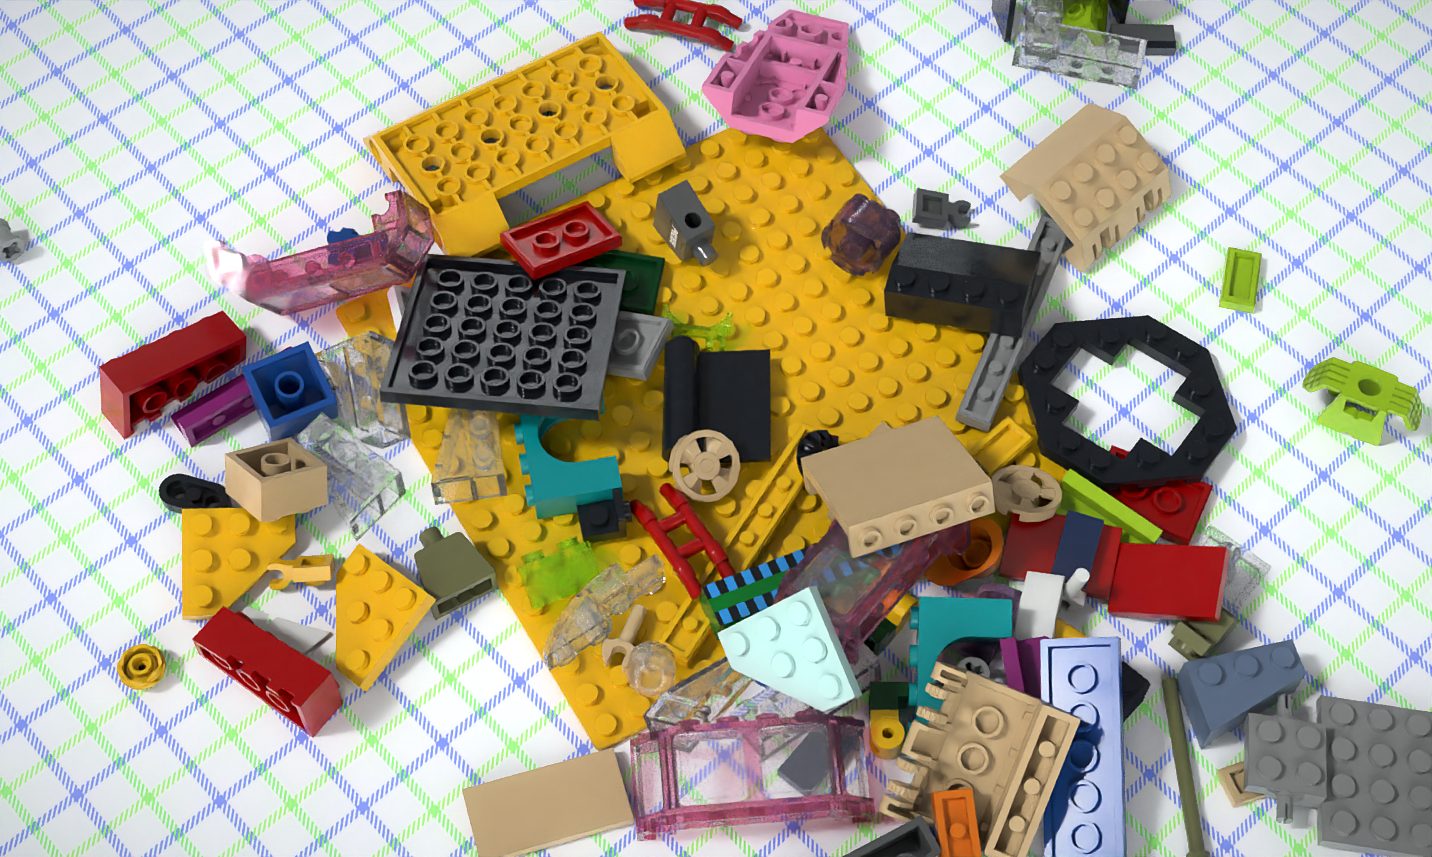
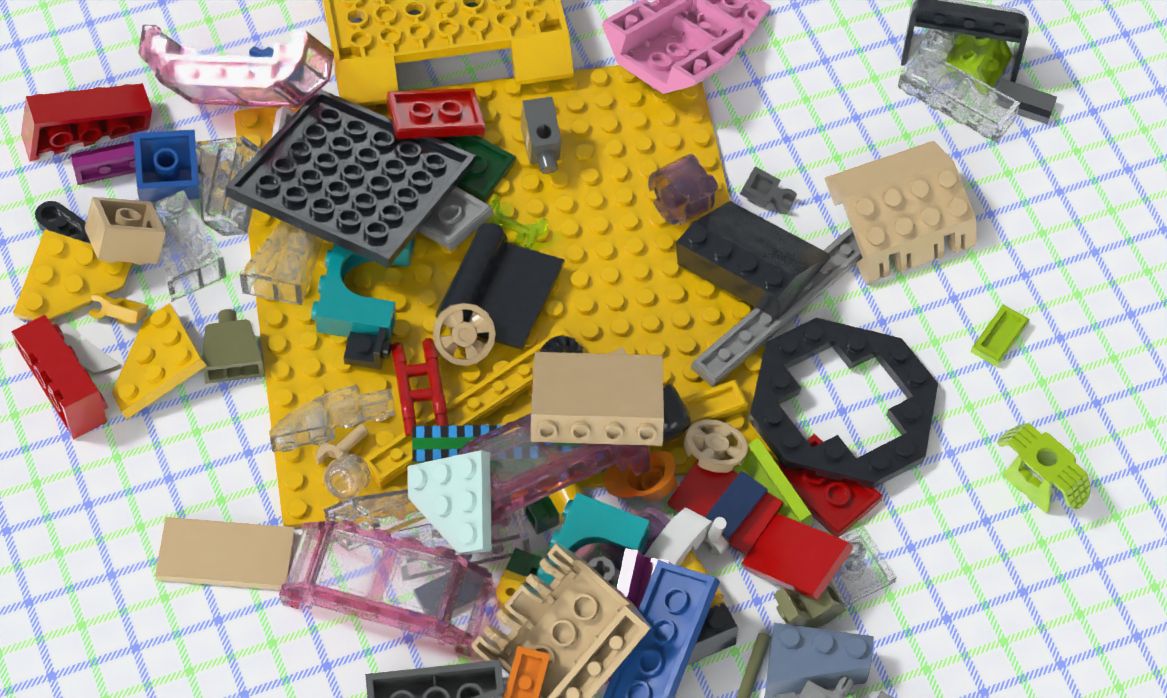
camera: 20 degrees right, 0 degrees up
clear neon green bracket [515,536,604,609] -> none

